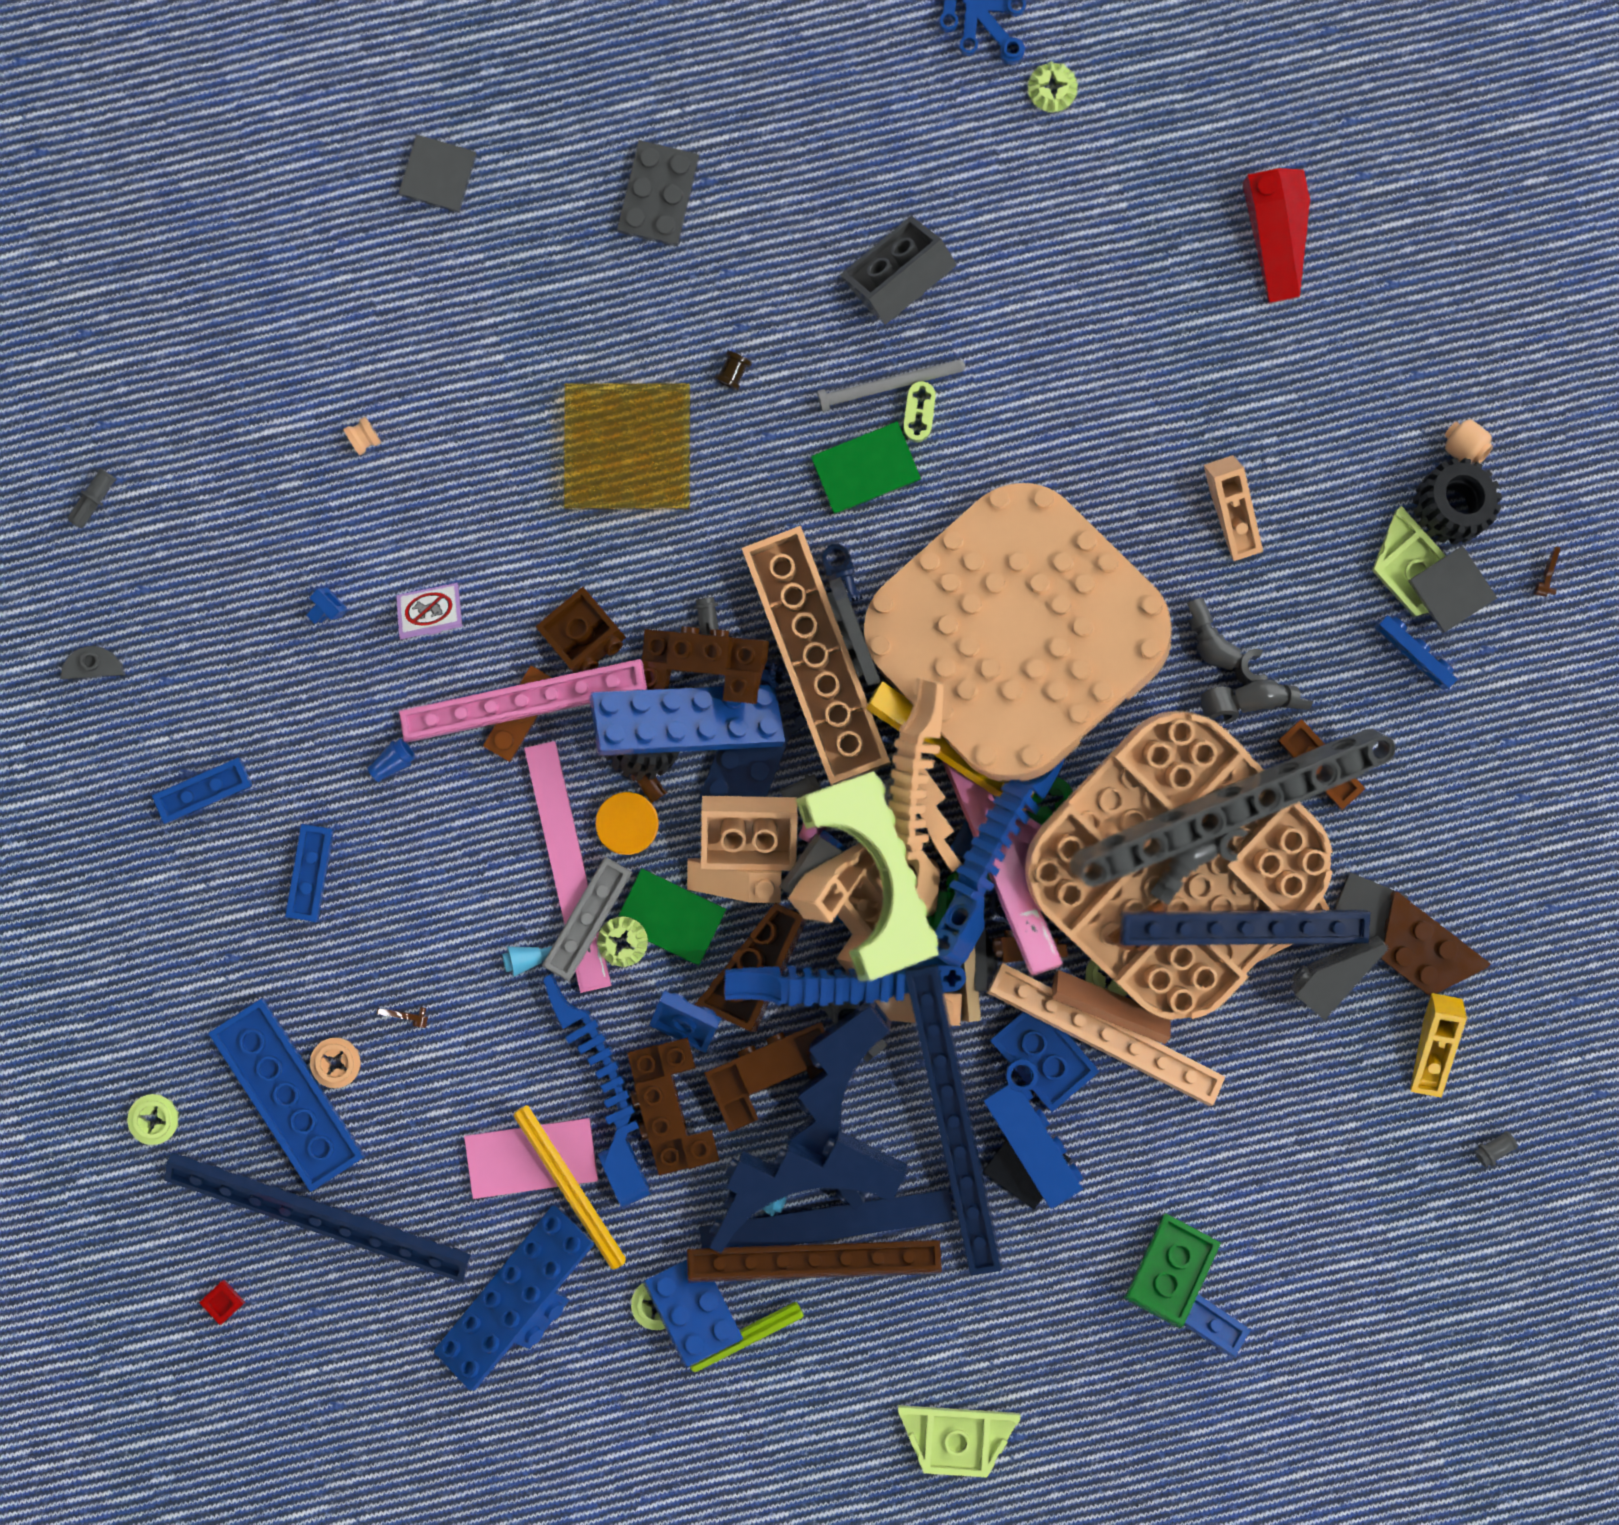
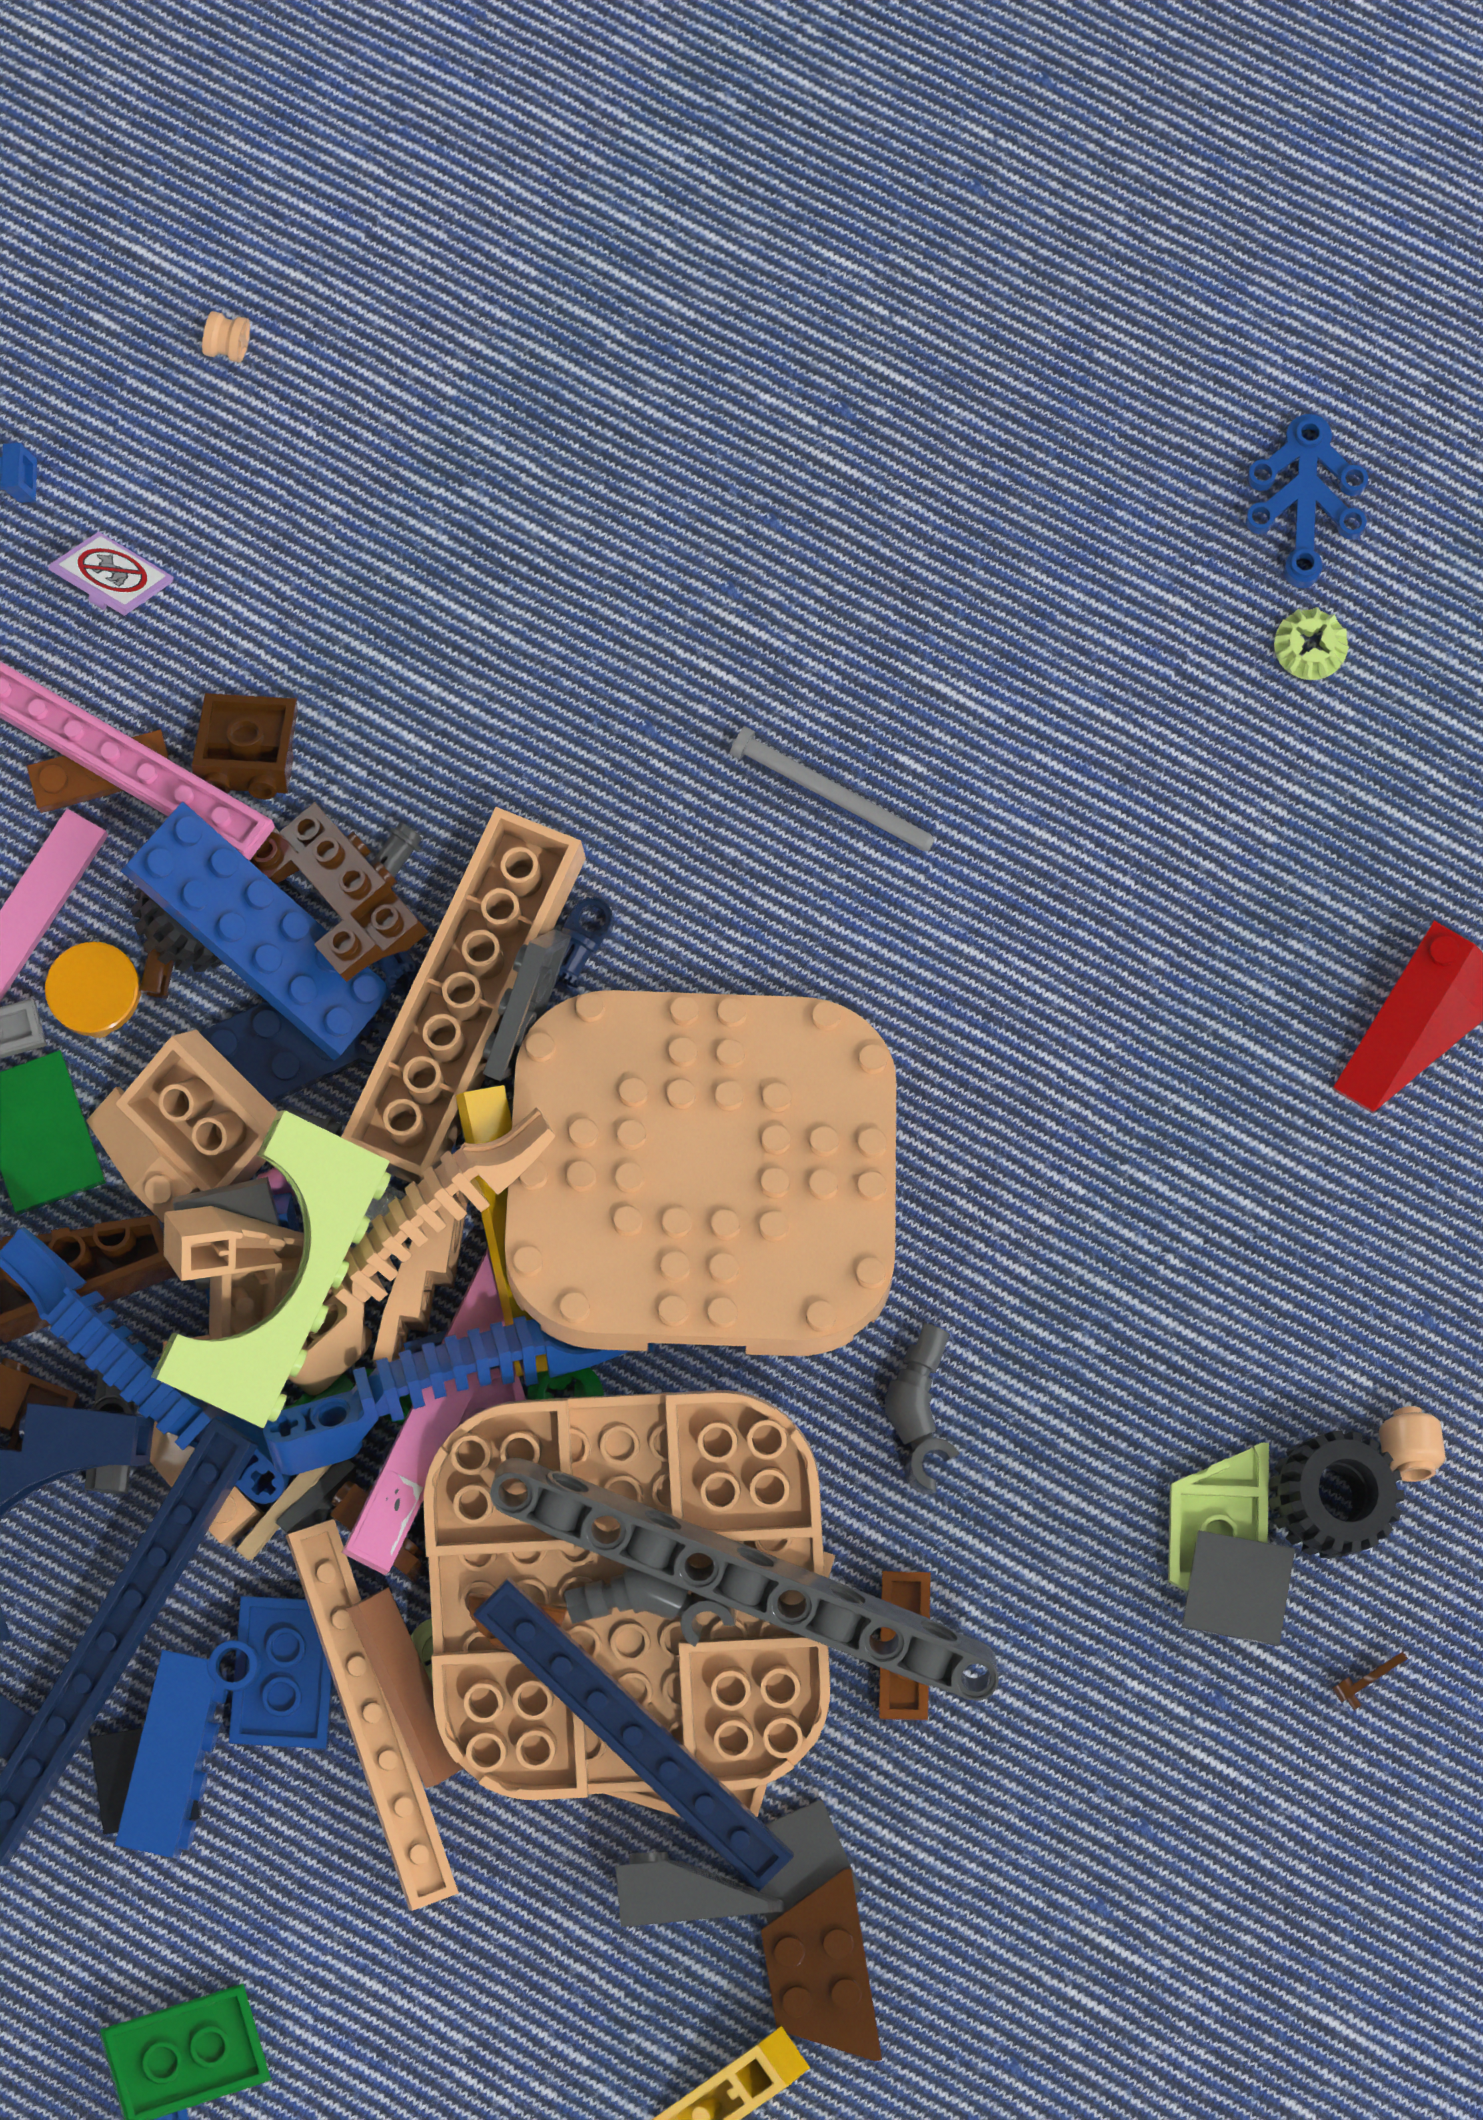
camera: 45 degrees right, 10 degrees down
dark grey tile [399,134,477,213] -> none
clear yellow plate [564,383,690,510] -> none
dark grey plate [617,140,700,247] -> none
dark brown bush [714,350,752,391] -> none
green tile [811,421,921,515] -> none
dark grey slope [840,216,957,325] -> none
yellowish green beam [903,381,936,442] -> none
dark grey piece [1201,680,1313,724] -> none
light nougat slope [1204,455,1263,561] -> none
blue plate [1374,615,1458,690] -> none

